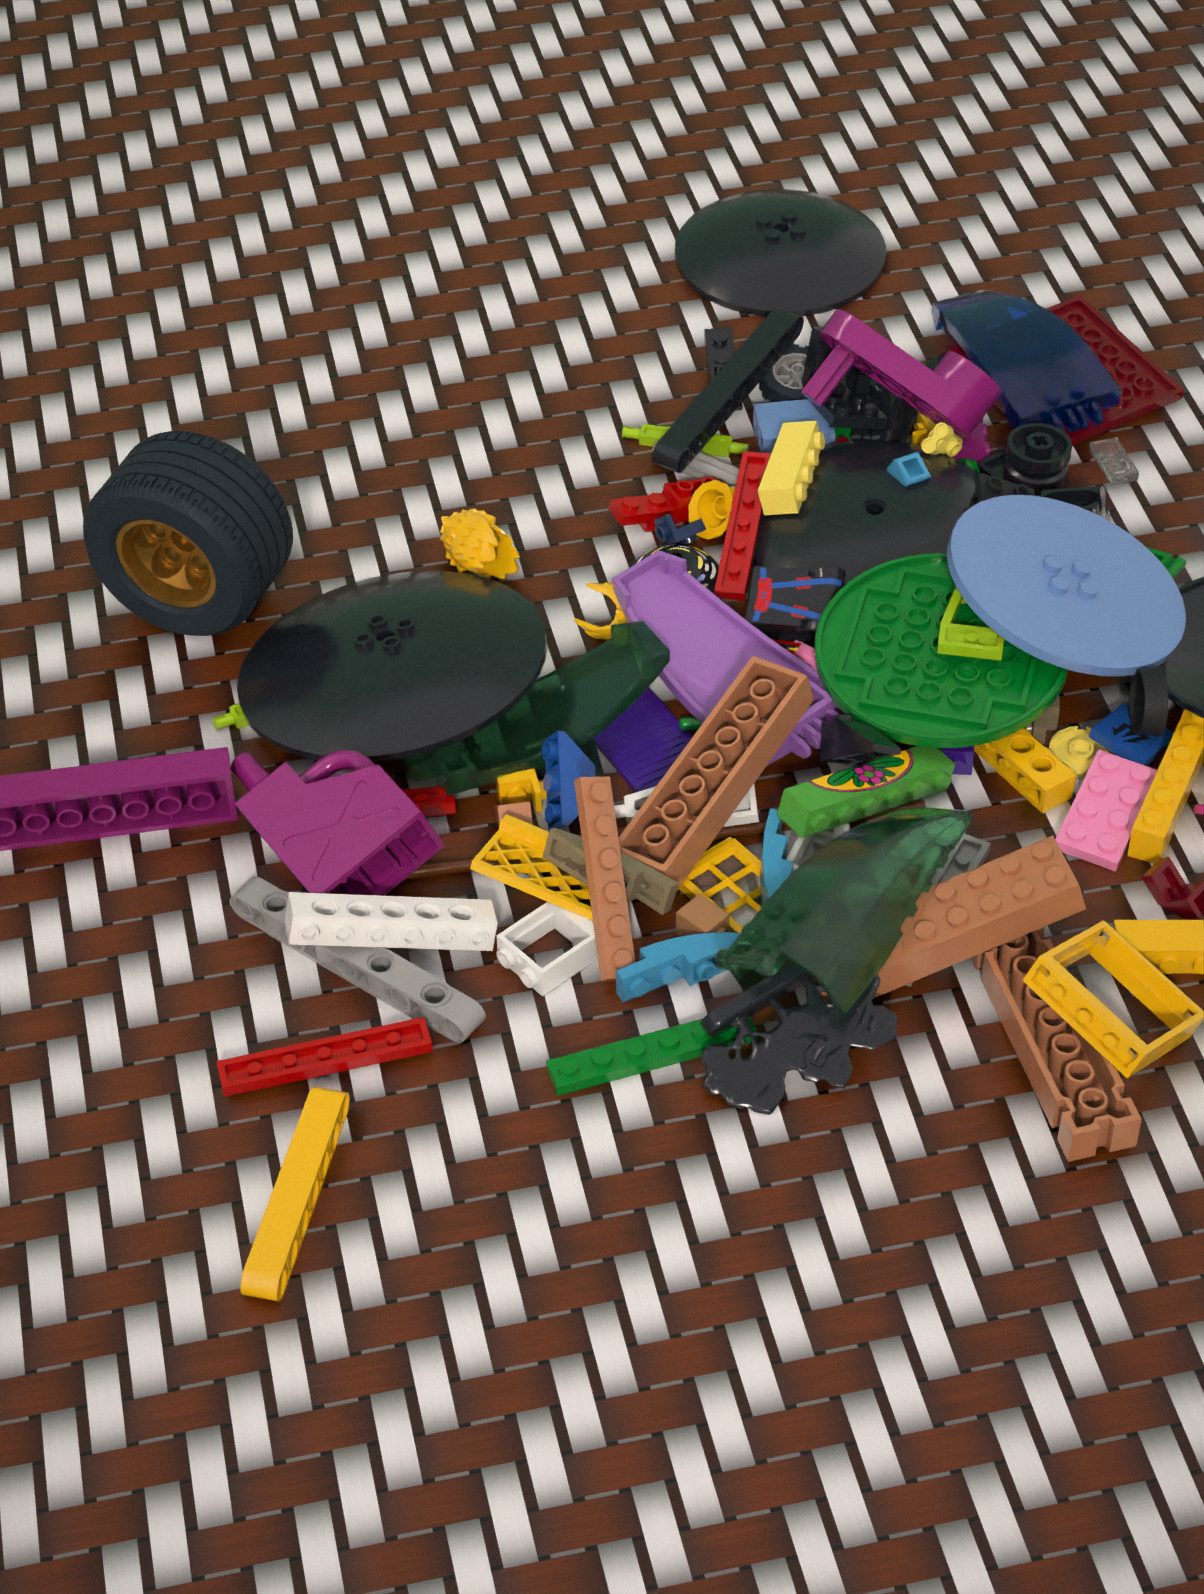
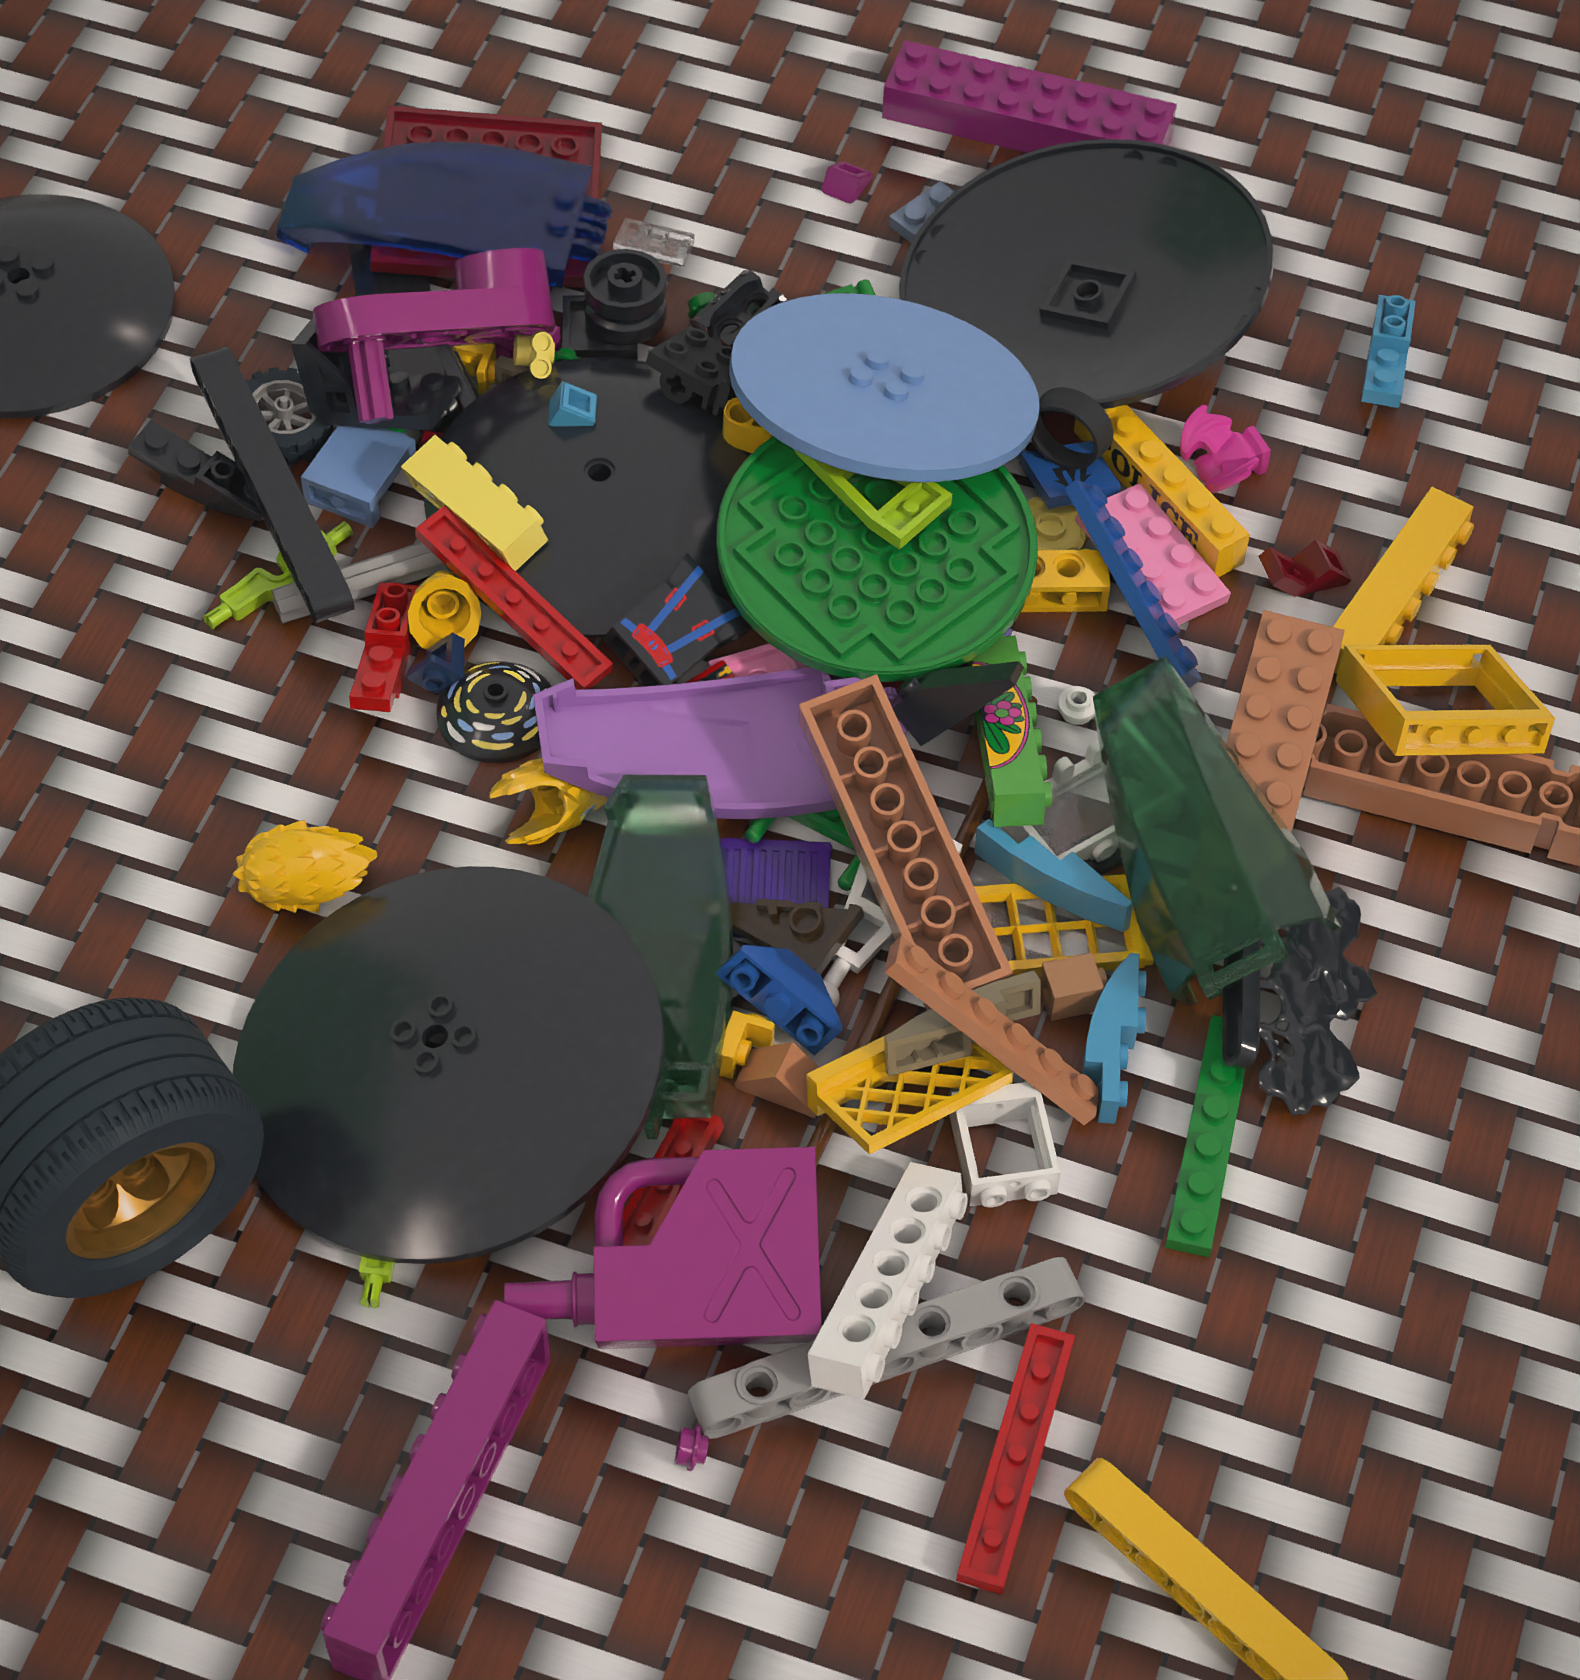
camera: 60 degrees left, 10 degrees up
none -> magenta plate [675,1425,709,1471]
none -> dark brown wing [695,896,865,975]
none -> blue plate [1064,479,1202,688]

